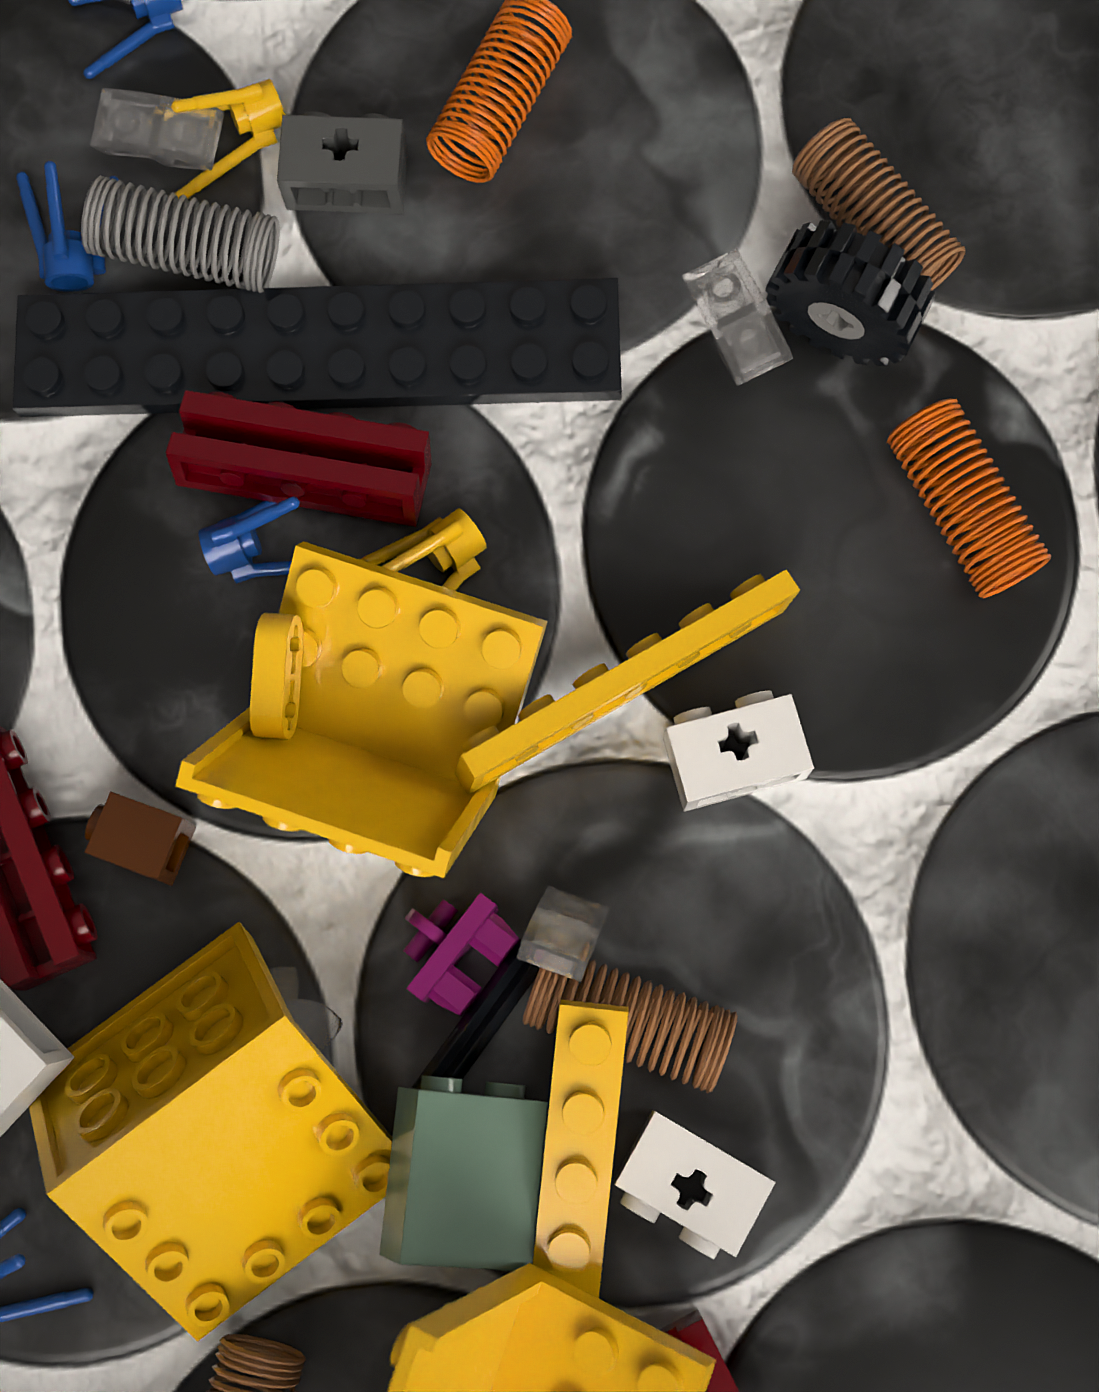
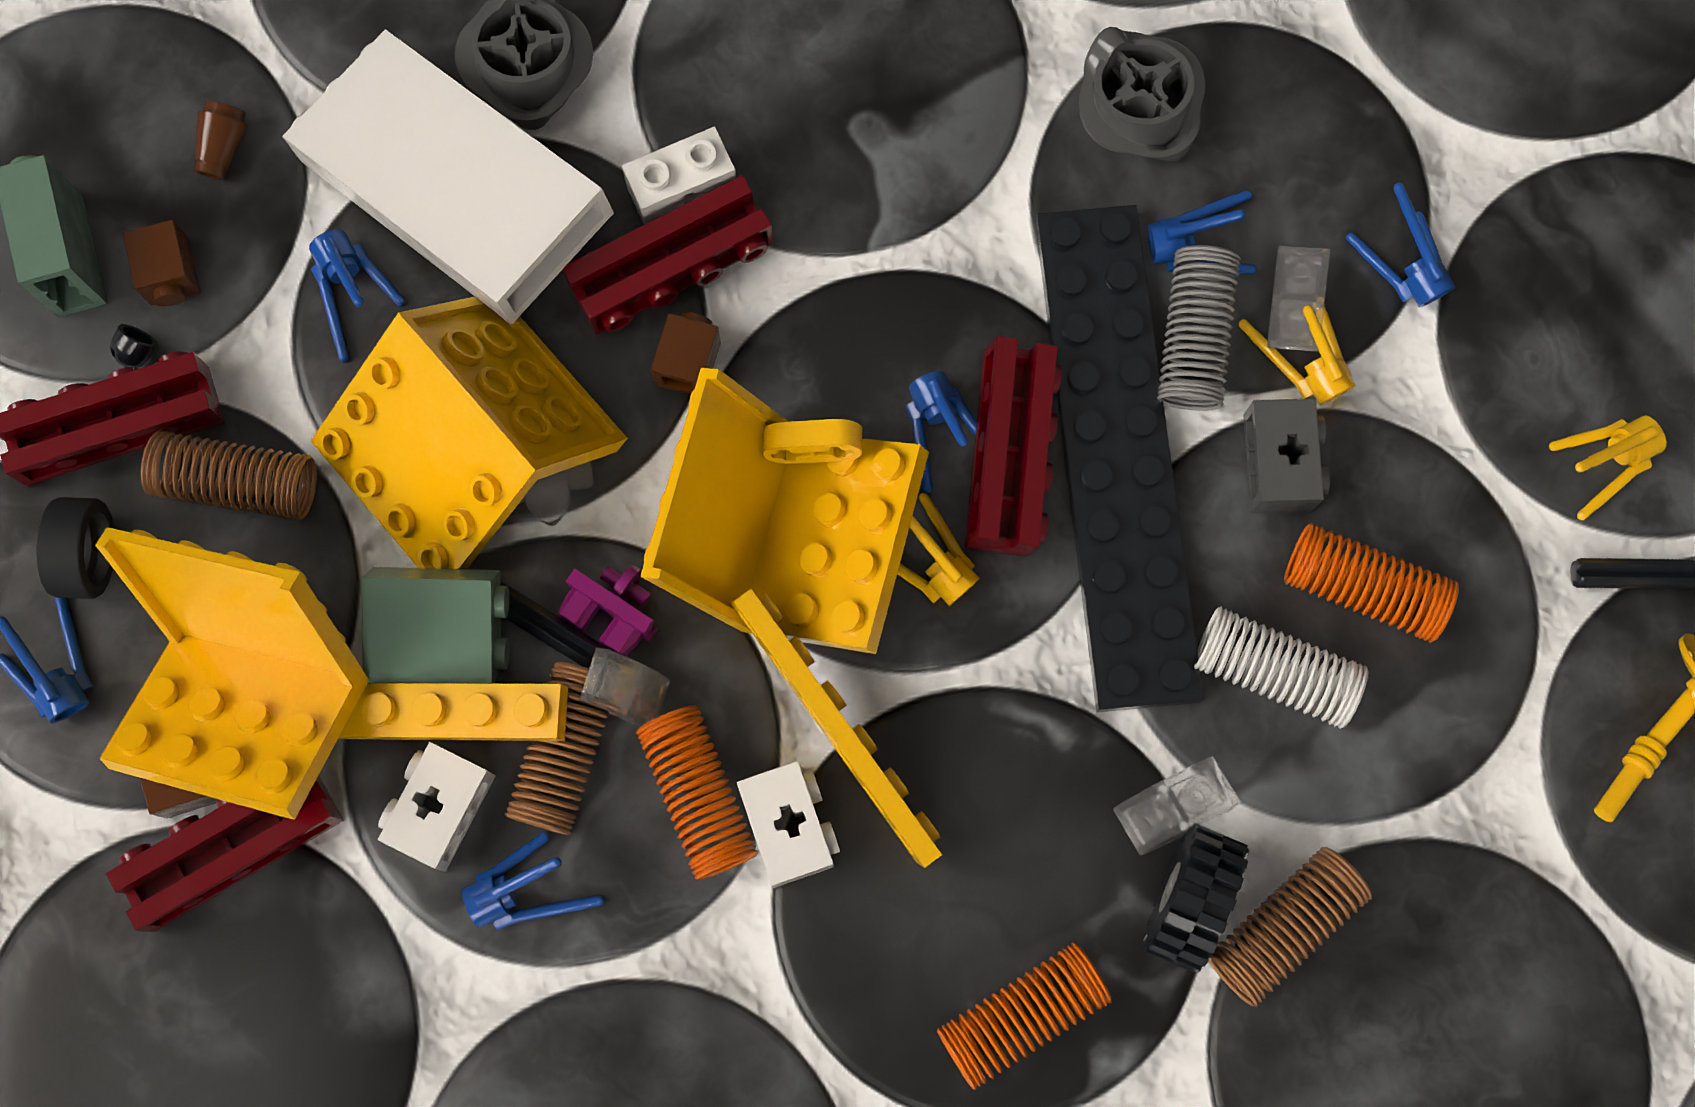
camera: 80 degrees right, 0 degrees up
none -> blue plant [461,832,605,931]
none -> orange piece [636,705,758,880]
none -> white piece [1194,606,1369,729]

